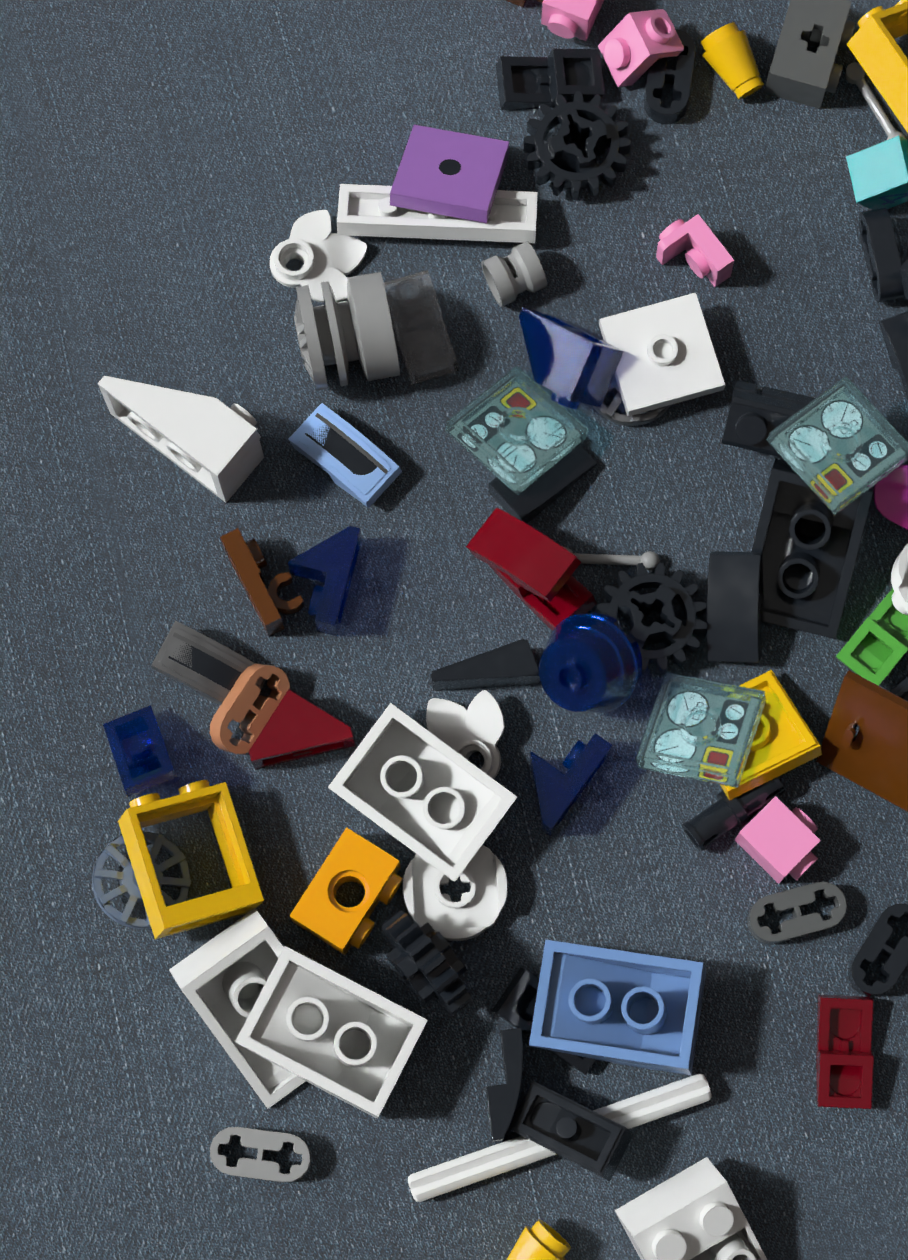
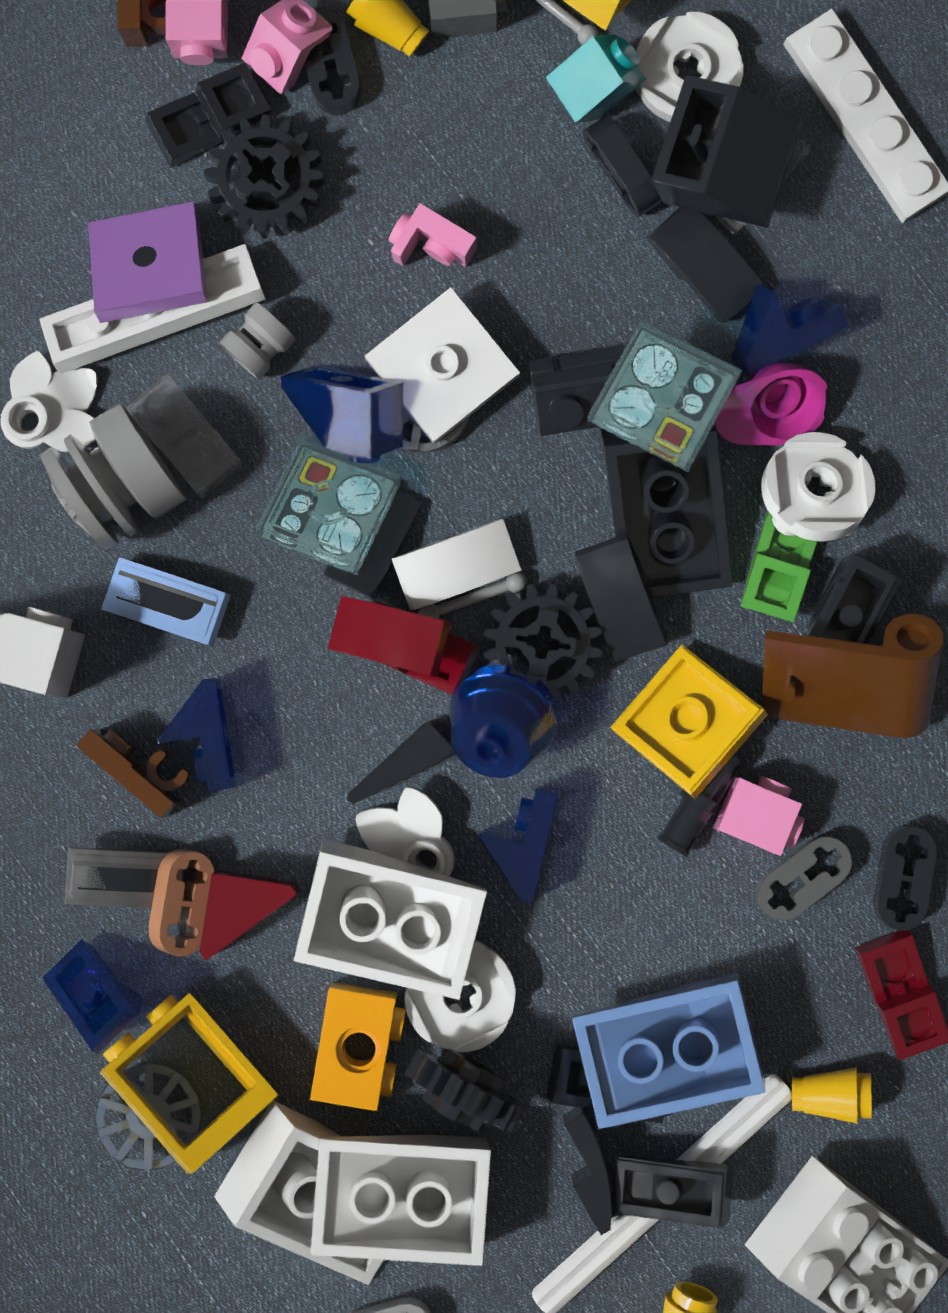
camera: 20 degrees left, 10 degrees up
clear light blue tile [636,672,766,788] -> none
none -> white slope [392,519,521,610]
none -> yellow cone [792,1067,872,1124]

